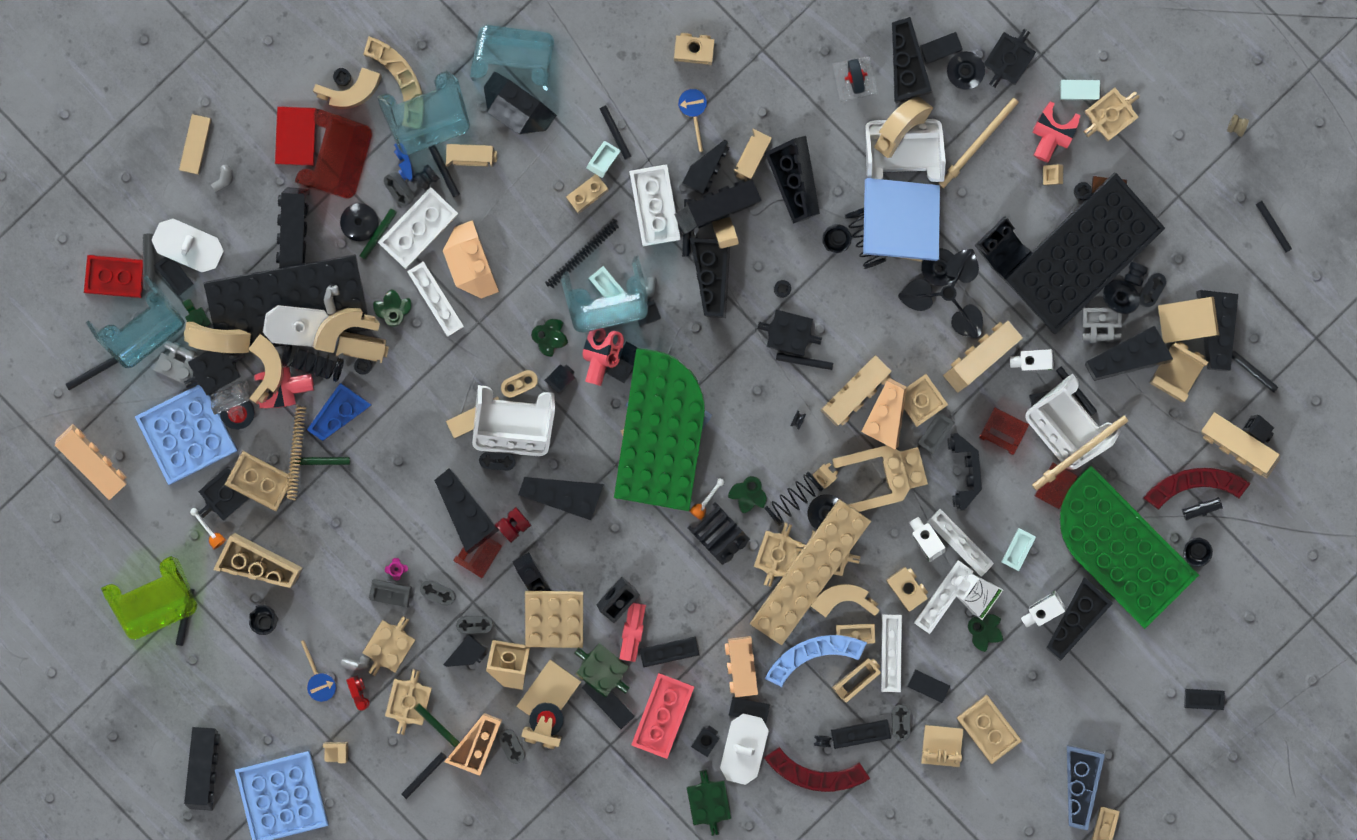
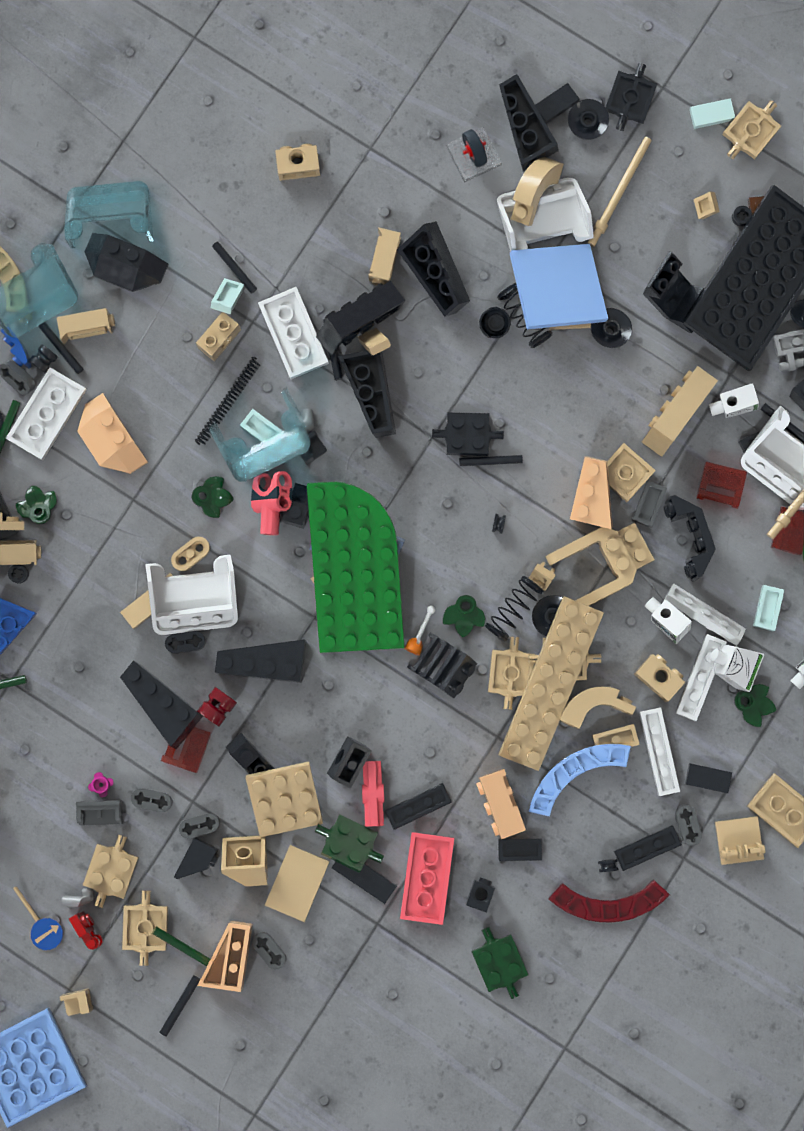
camera: 10 degrees left, 5 degrees down
white plate [407,262,464,337] -> none
plate [521,702,564,749] -> none
black slope [544,364,575,394] -> none
blue piece [678,89,707,152] -> none
black slope [682,140,730,195] -> none
white shield [720,713,769,785] -> none
black bush [774,280,791,298] -> none
tan wedge [821,355,892,426] -> none
tan window [832,658,881,703] -> none
black plant [898,249,983,338] -> none
coral connector [1032,101,1080,163] -> none

